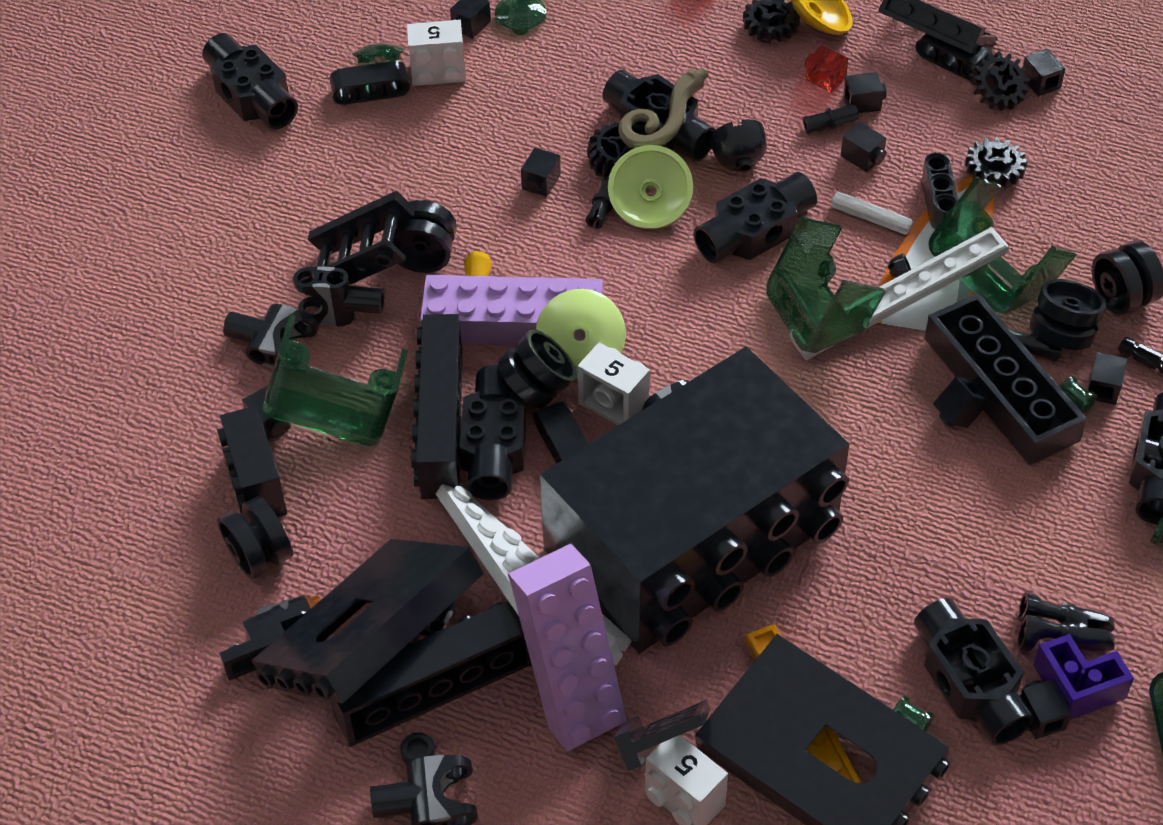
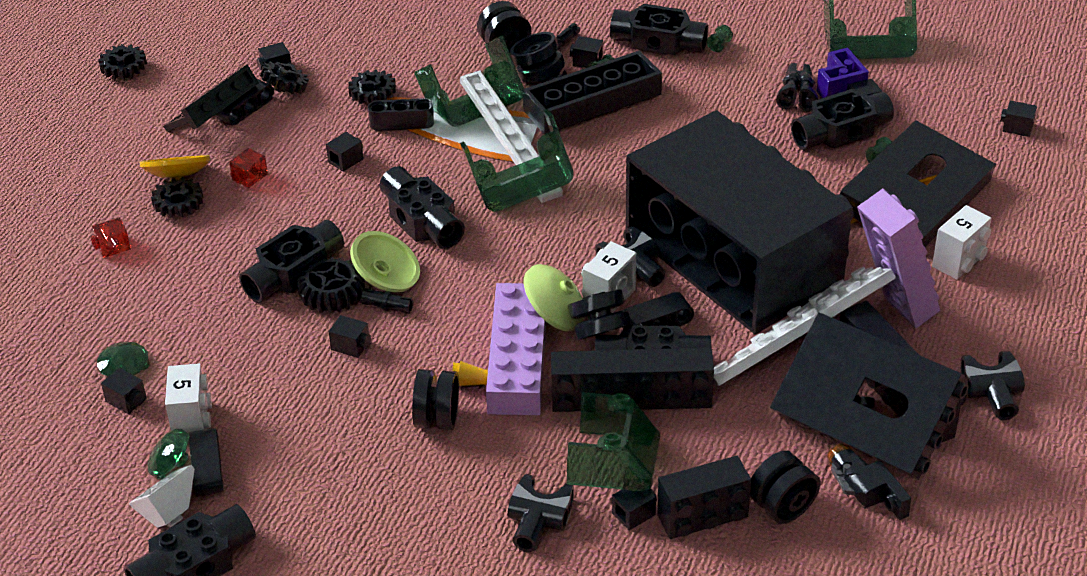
camera: 90 degrees left, 10 degrees down
black connector [293,267,385,327] -> none
black fence [299,190,415,285] -> none
black fence [614,700,710,771] -> none
dark tan plant [618,68,709,149] -> none
black cylinder [710,119,767,172] -> none
black axle [803,104,858,134] -> none
white axle [831,192,913,235] -> none
black brick [843,72,887,113] -> none
black hinge [888,253,911,278] -> none
black brick [933,376,991,428] -> none
none -> white slope [129,465,195,528]

